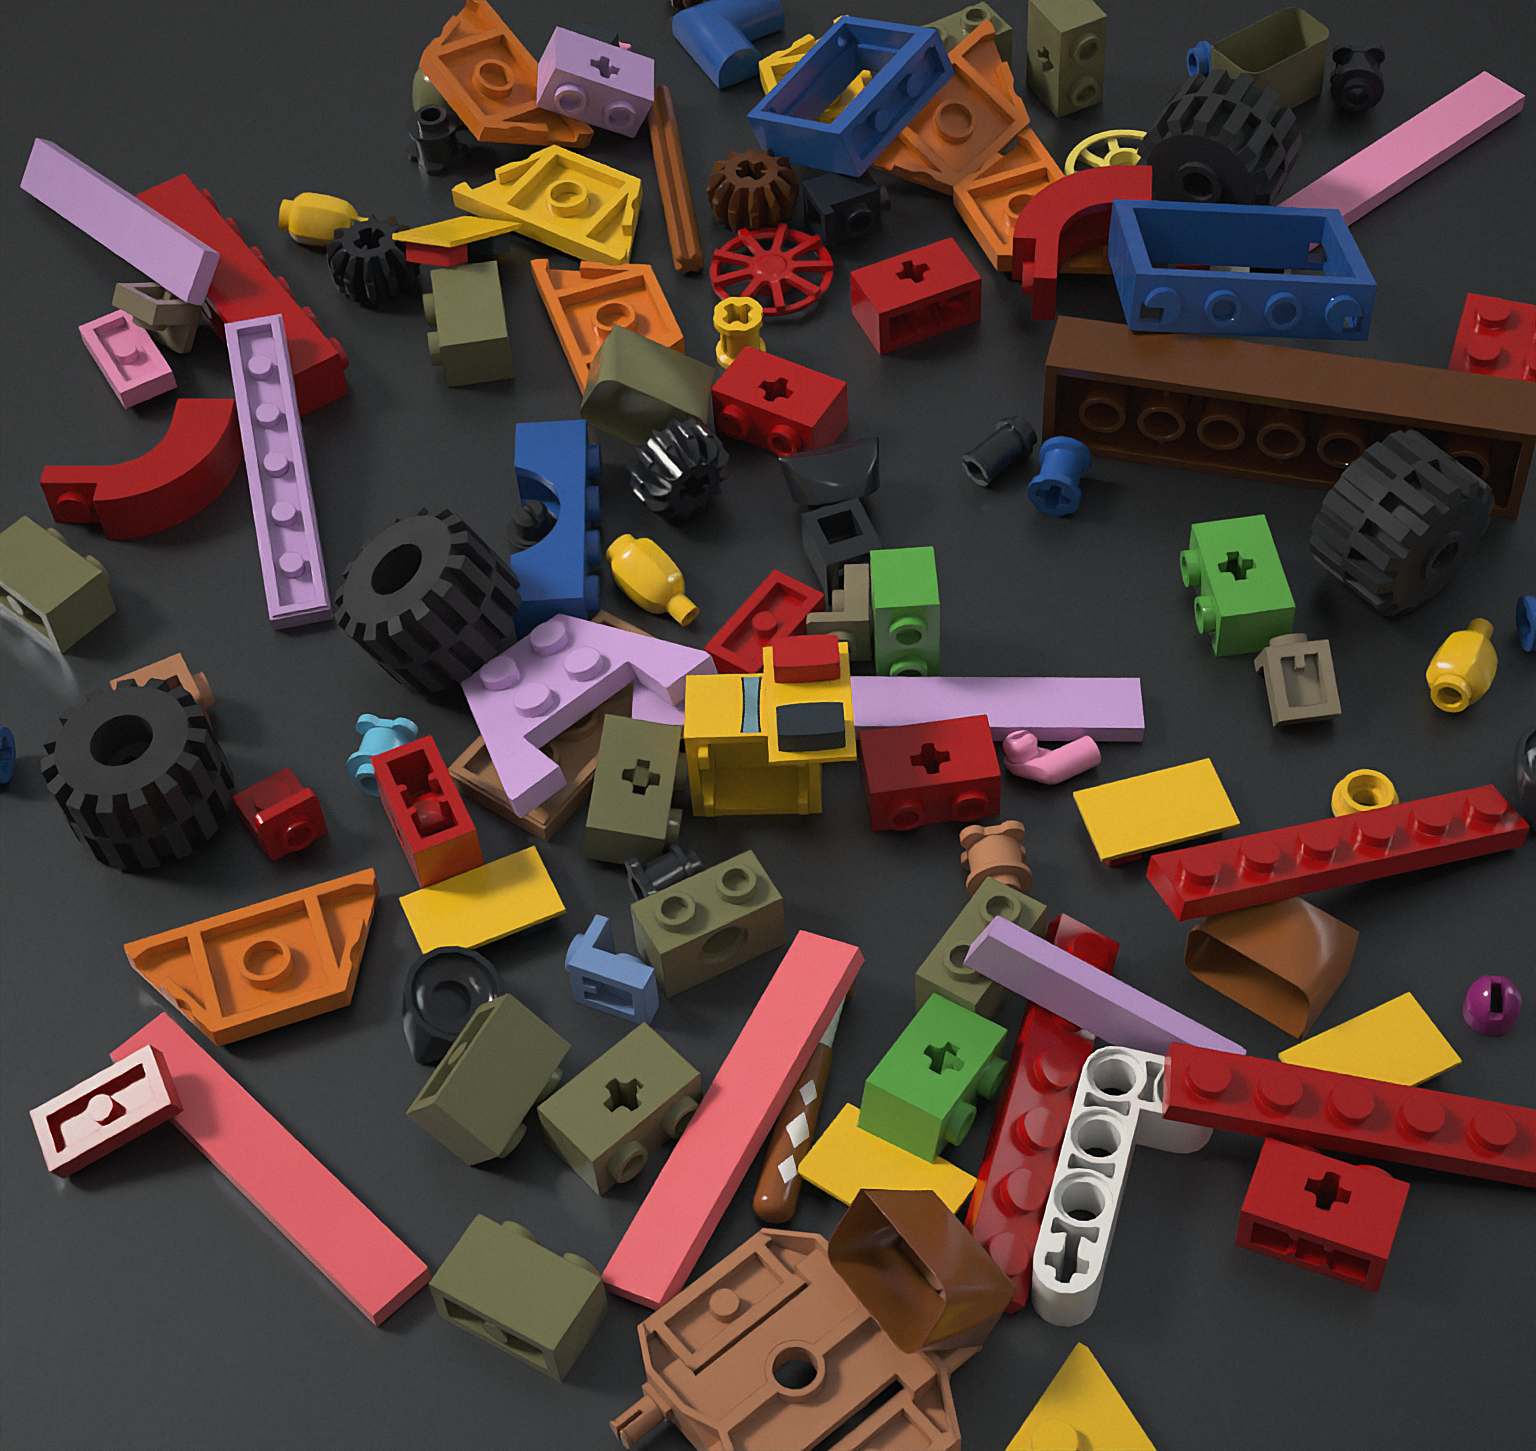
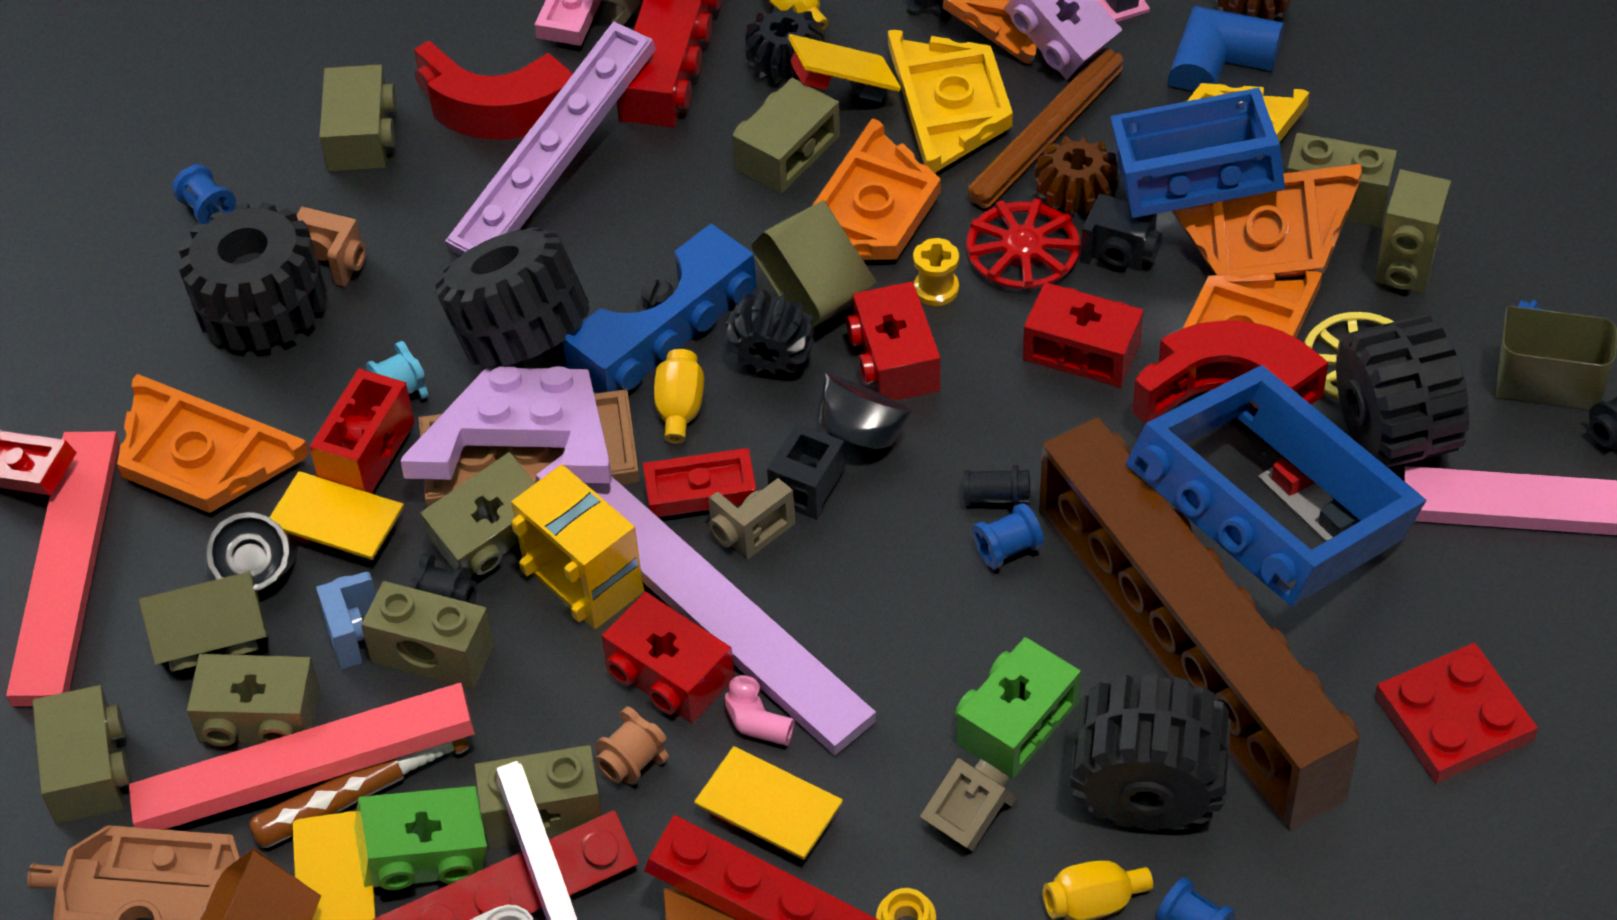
camera: 45 degrees right, 0 degrees up
red bracket [231,767,328,862] -> none
piece [763,635,857,766] -> none
bright green brick [870,546,940,677] -> none

